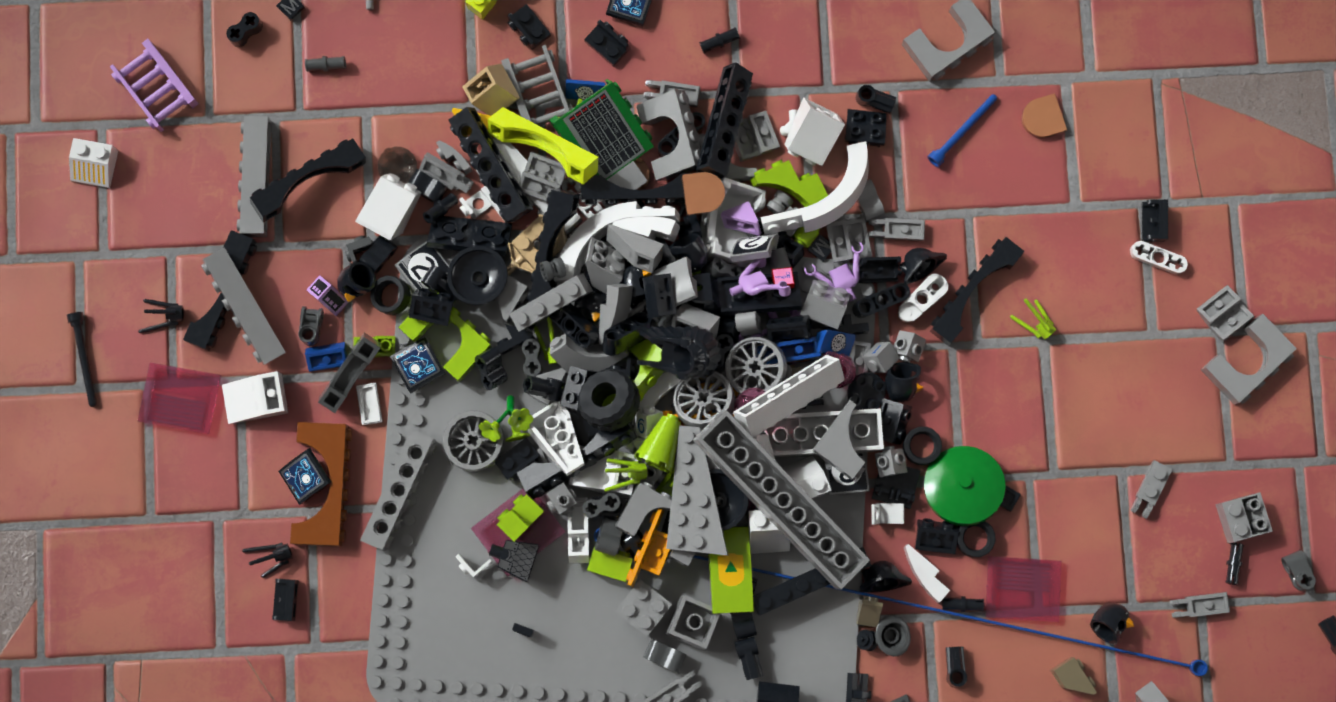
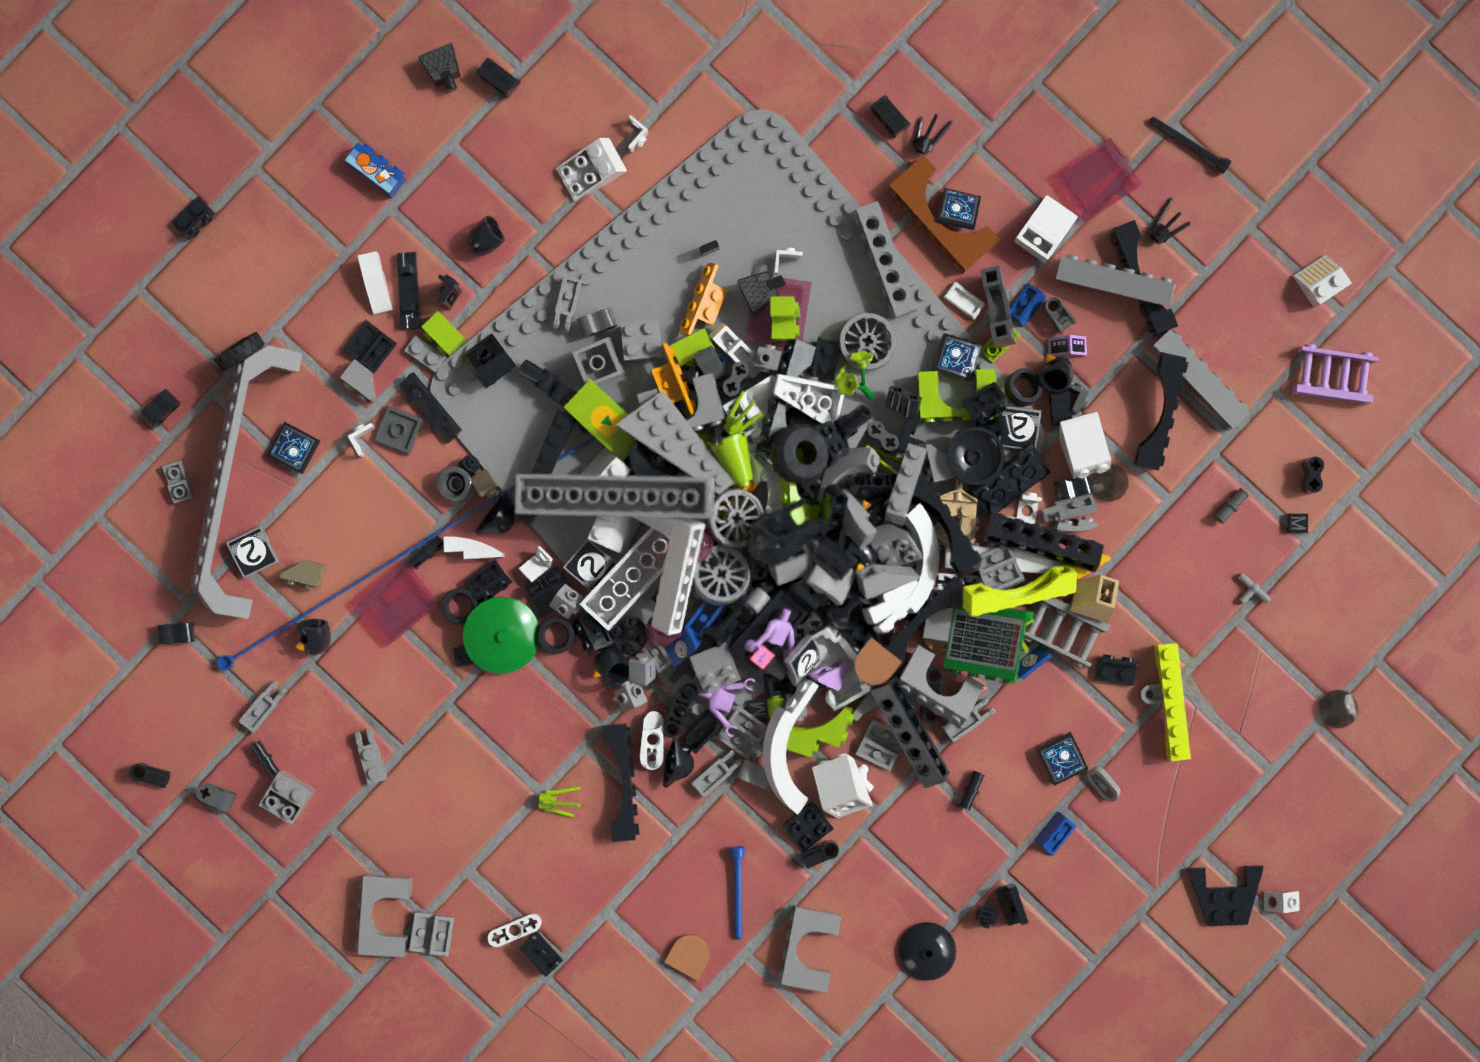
camera: 140 degrees right, 5 degrees up
black pin [423,193,458,223] -> none
dark grey wheel [540,257,566,282] -> none
black bracket [584,20,629,67] -> none
light grey wheel [766,190,793,214] -> none
light grey arch [812,400,865,480] -> none
black piece [945,646,967,688] -> none
none -> light orange bracket [679,263,727,336]

